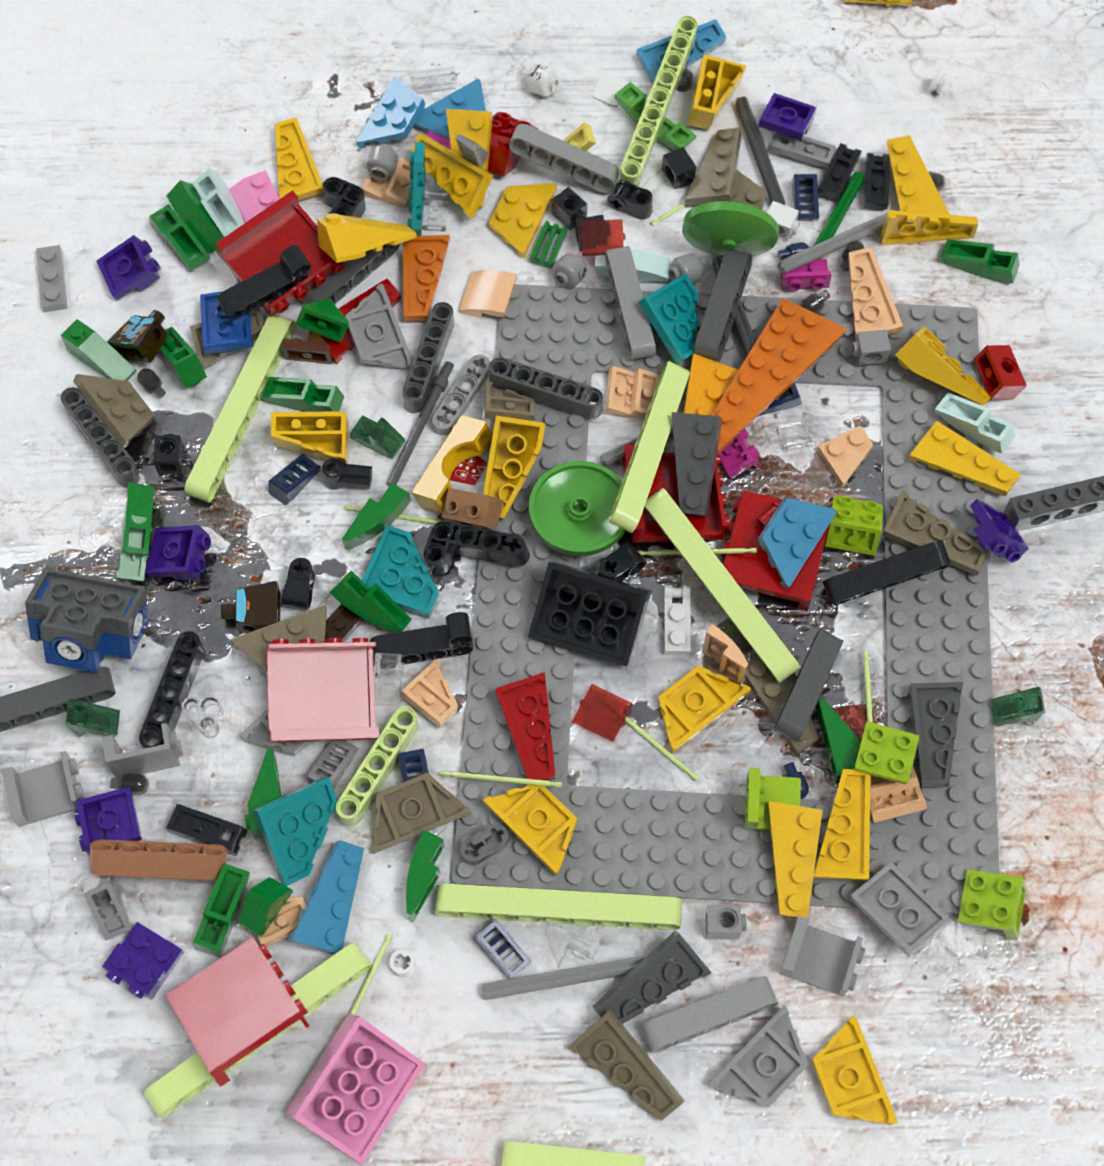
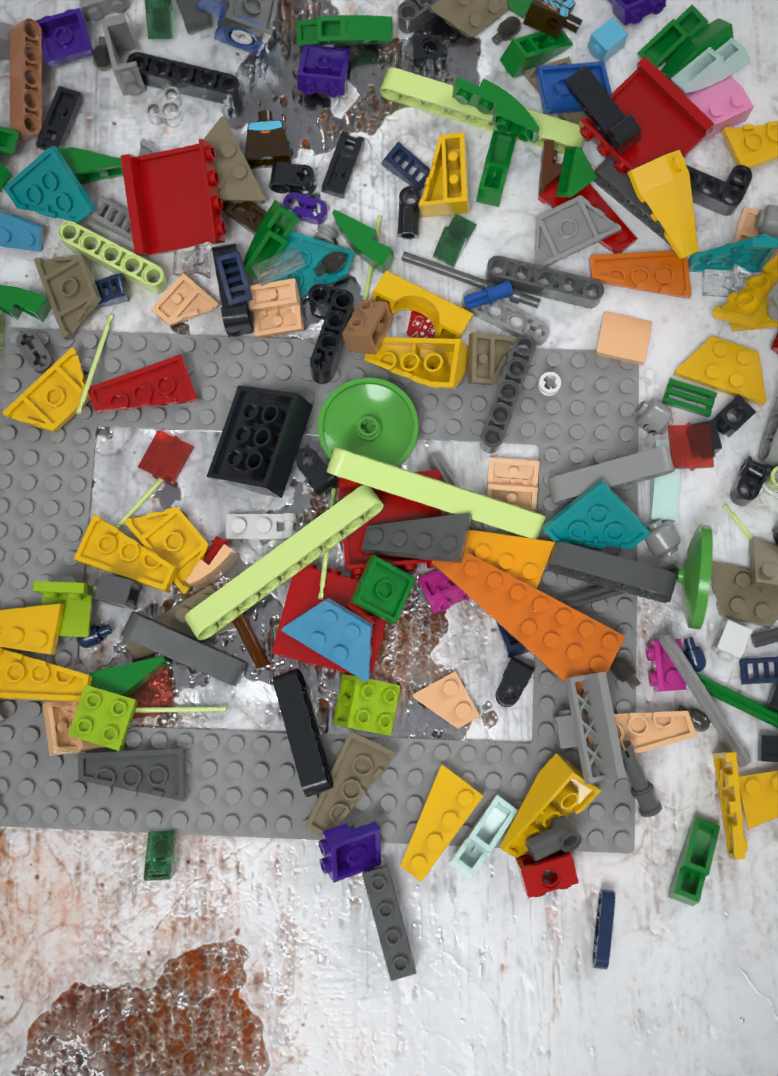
camera: 90 degrees right, 15 degrees up
none -> yellow wing [74,514,177,593]
none -> dark grey brick [93,573,142,611]
none -> red pin [202,536,229,565]
none -> dark blue slope [215,251,253,306]
none -> reddish brown axle [233,613,269,669]
none -> light nougat slope [249,278,304,338]
none -> clear tile [252,247,306,286]
none -> dark purple beam [283,192,328,225]
none -> light grey bush [313,225,338,244]
none -> clear smoke cylinder [313,251,346,277]
none -> black plate [321,131,365,199]
none -> green plate [350,555,416,625]
none -> green slope [452,77,540,144]
none -> blue axle [463,280,513,310]
none -> black piece [495,656,535,708]
none -> dark grey piece [525,816,582,861]
none -> white bush [538,372,561,396]
none -> light grey fence [565,672,626,784]
none -> medium azure brick [587,17,628,62]
none -> dark blue beam [592,889,615,970]
none -> dark grey pin [619,740,662,817]

